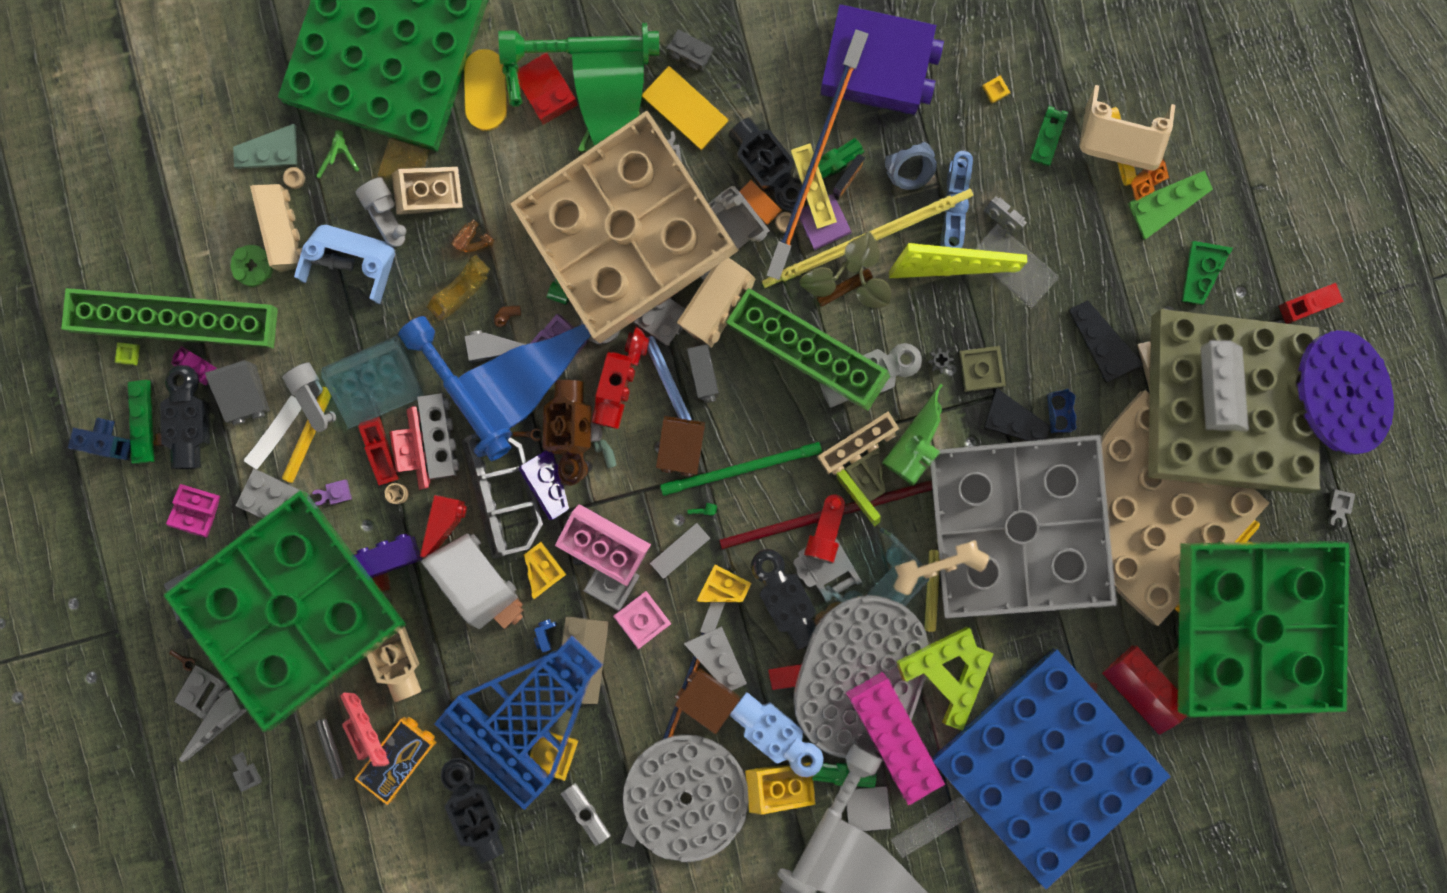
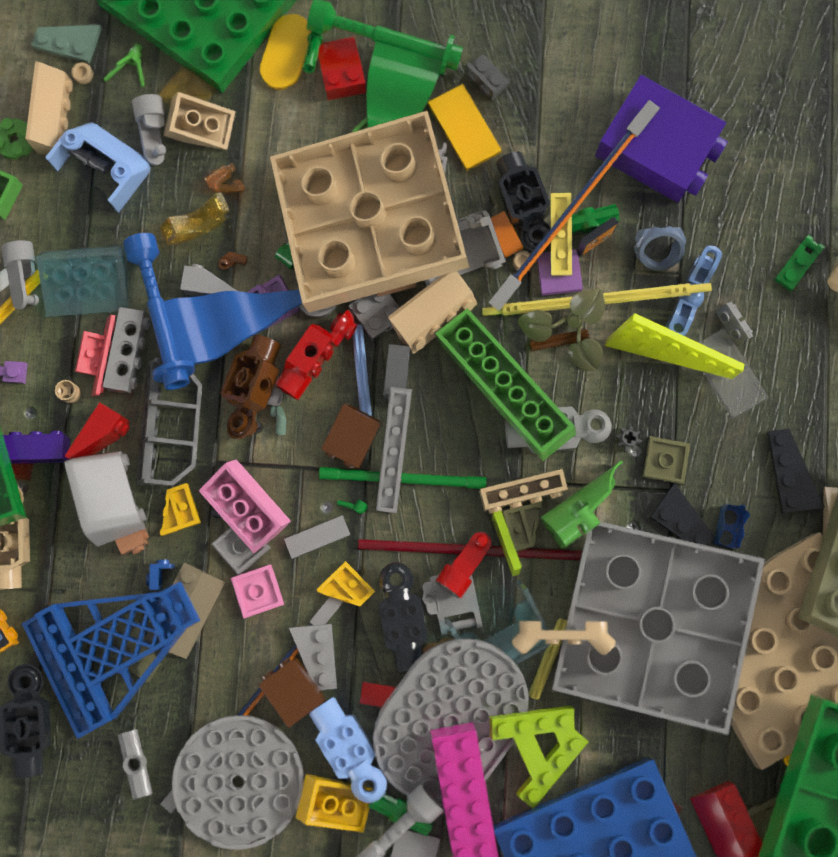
camera: 15 degrees right, 5 degrees down
red slope [358,417,399,485] -> none
reddish brown hand [513,428,542,441] -> none
wing [518,450,569,520] -> none
yellow tile [529,732,579,781] -> none
yellow tile [982,75,1010,104] -> none
none -> light grey tile [376,387,412,513]

